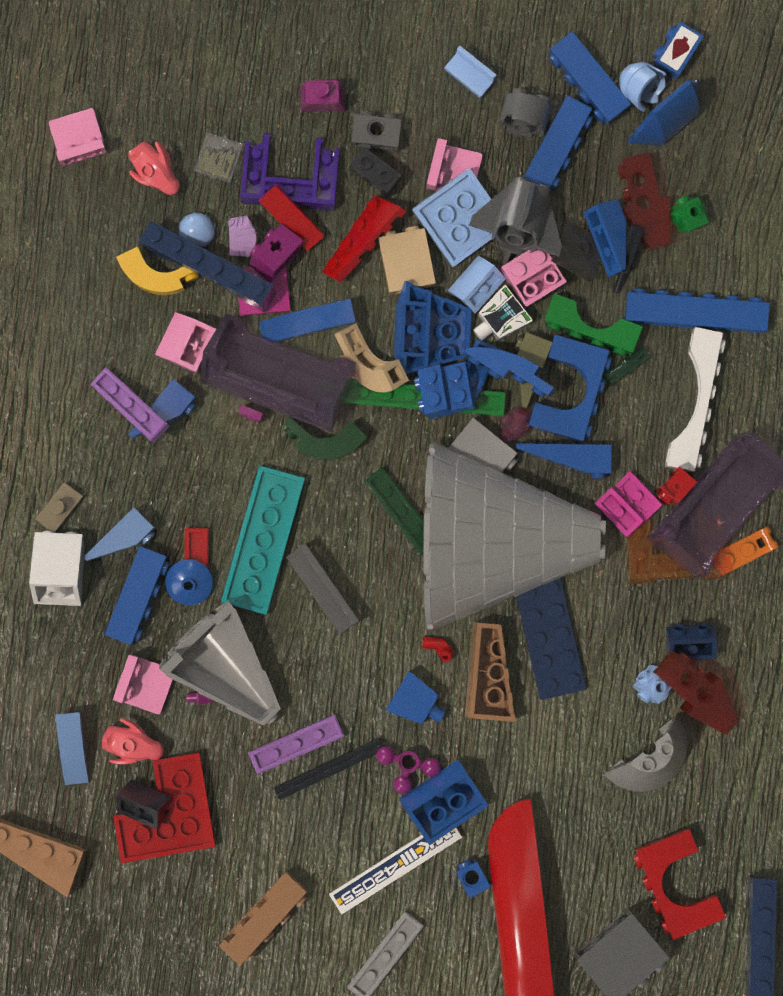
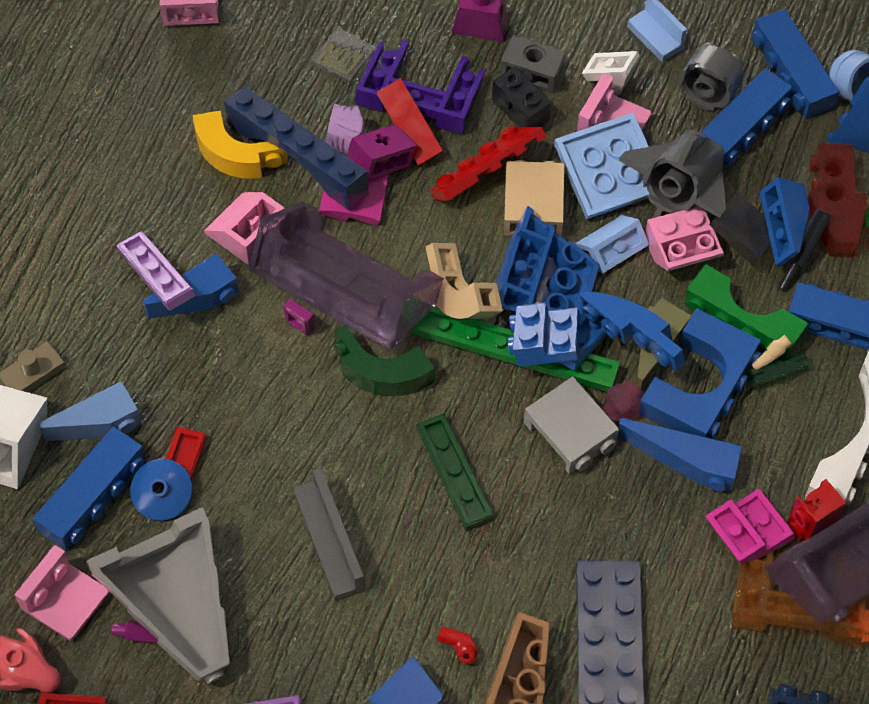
camera: 20 degrees right, 25 degrees down
coral animal [128,142,180,196] -> none
light blue hair [178,212,215,247] -> none
teal plate [221,466,305,615] -> none
blue slope [259,299,356,345] -> none
light grey cone [424,442,606,631] -> none
torso [473,285,533,341] -> none
none -> white slope [582,51,640,95]
none -> tan piece [752,334,792,371]

